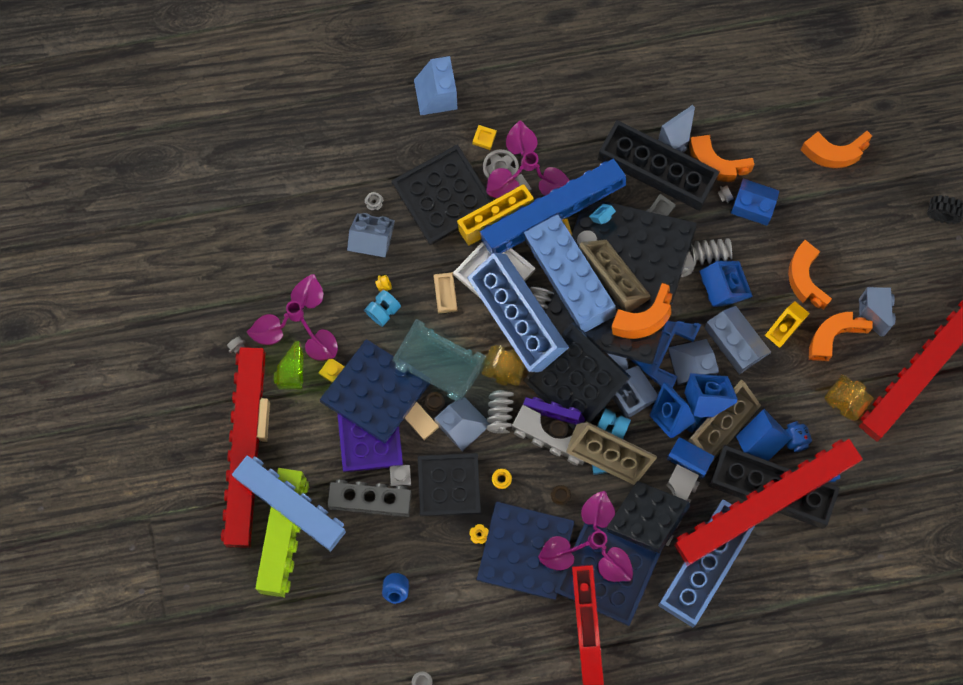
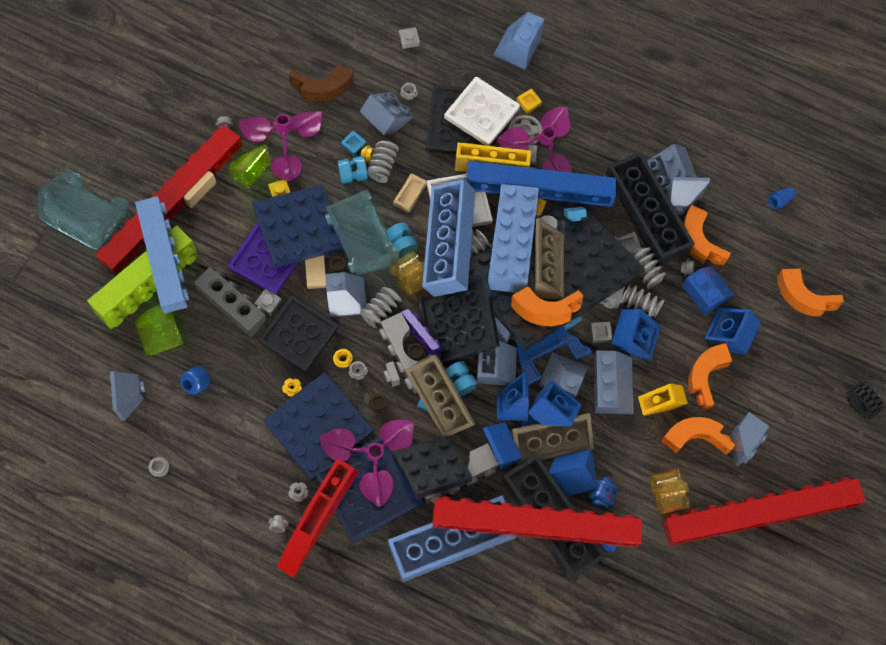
camera: 30 degrees right, 5 degrees down
none -> clear light blue windscreen [38,168,129,250]
none -> sand blue slope [110,371,146,421]
none -> clear neon green slope [135,305,184,357]
none -> light grey plate [268,515,289,533]
none -> light grey plate [288,482,308,502]
none -> reddish brown arch [289,64,354,102]
none -> dark azure plate [341,131,367,157]
none -> light grey plate [349,361,368,380]
none -> light grey piece [367,141,399,183]
none -> light grey plate [383,361,400,387]
none -> dark azure wheel [385,222,418,258]
none -> light grey plate [399,27,420,49]
none -> white plate [444,77,520,146]
none -> light grey plate [590,322,612,343]
none -> light grey piece [630,247,666,289]
none -> sand blue slope [647,144,697,192]
none -> blue slope [704,308,761,355]
none -> blue cone [768,187,796,209]

